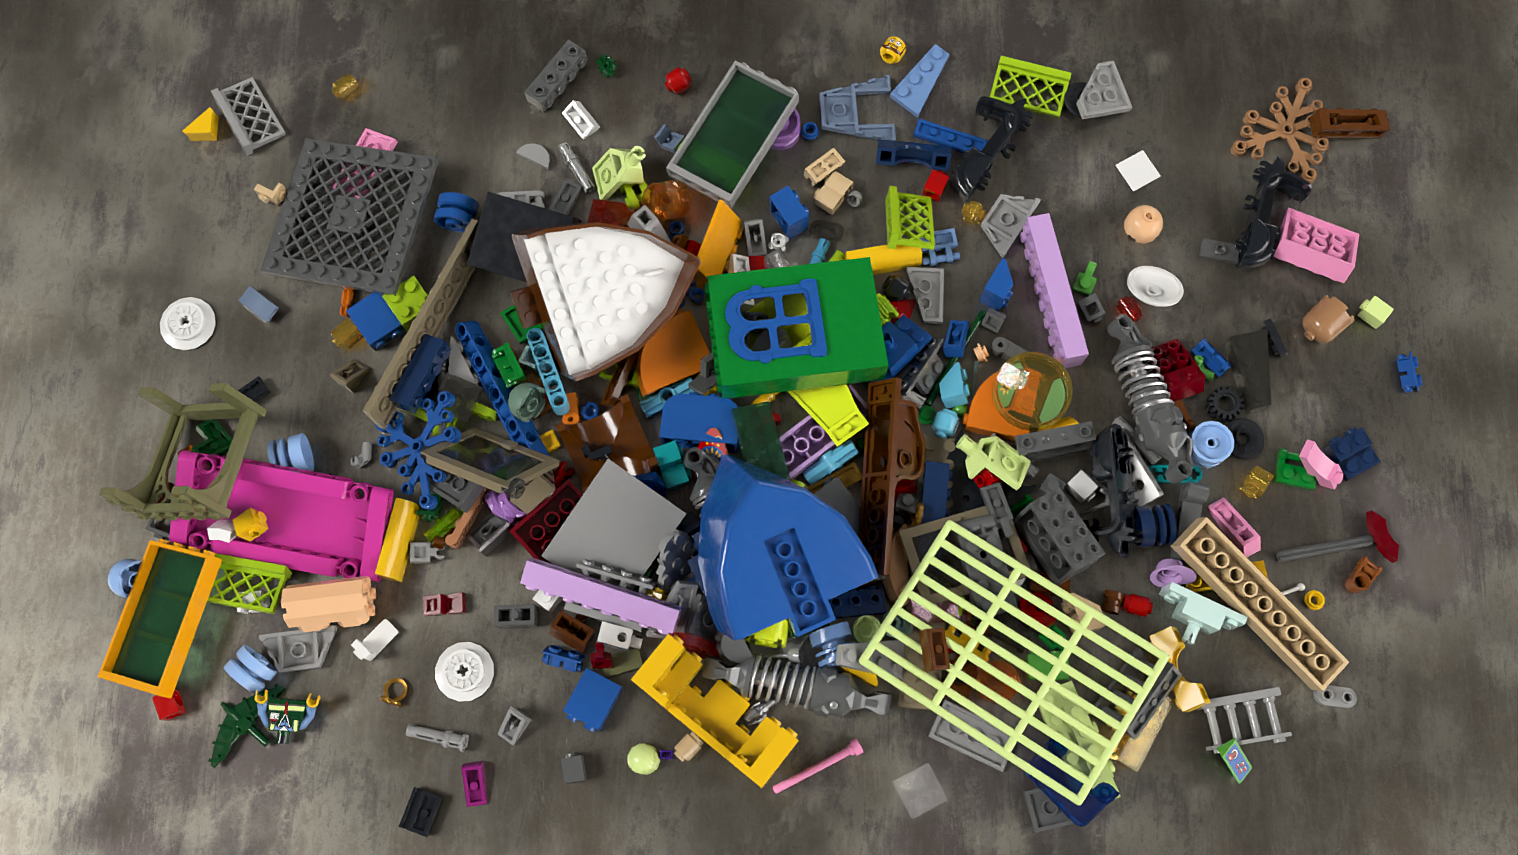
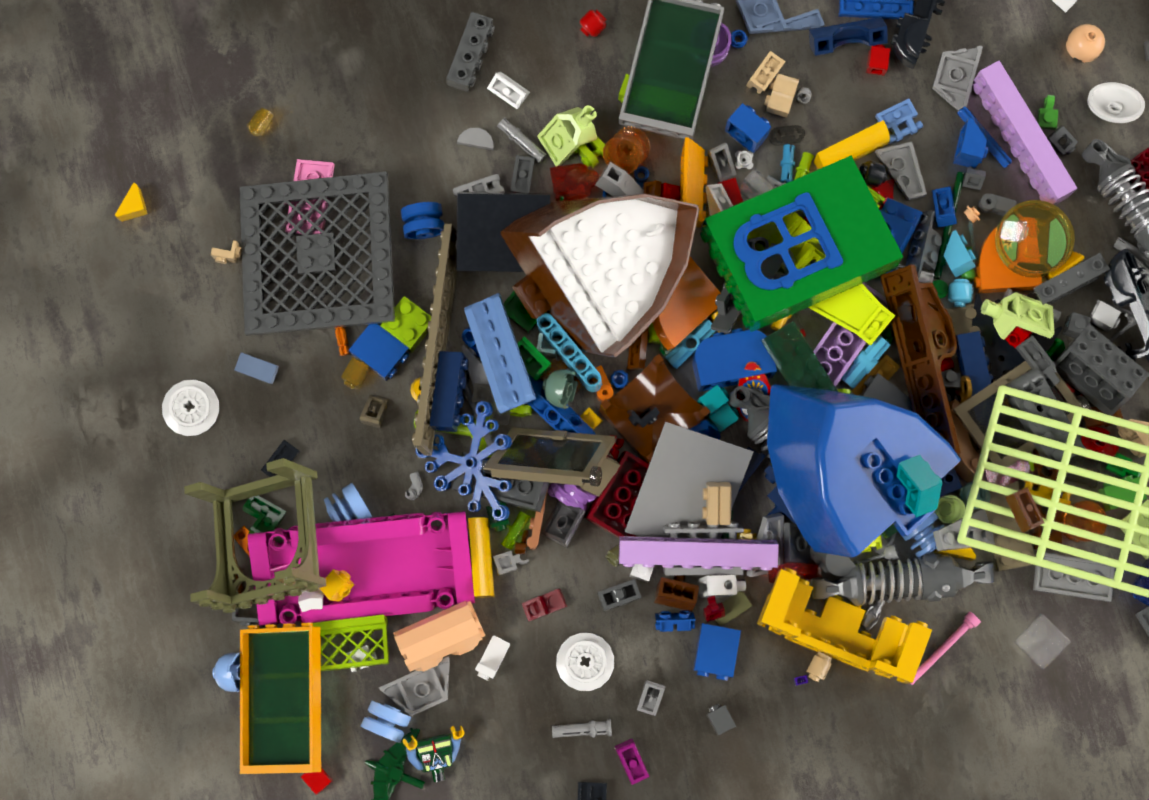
camera: 25 degrees left, 5 degrees up
light grey fence [211,77,286,156] -> none
pearl gold piece [380,678,408,707] -> none
dark green plant [596,54,617,77] -> none
yellowish green hair [627,743,660,775] -> none
sand blue bracket [654,124,685,153] -> none
light grey plate [656,529,698,592] -> none
lime fence [885,186,935,250] -> none
clear yellow gear [961,201,985,224] -> none
clear red brick [1116,296,1144,323] -> none
none -> medium blue plate [464,293,536,413]
none -> tan brick [702,482,732,525]
none -> teal brick [897,455,942,518]
none -> blue axle [957,106,1012,168]

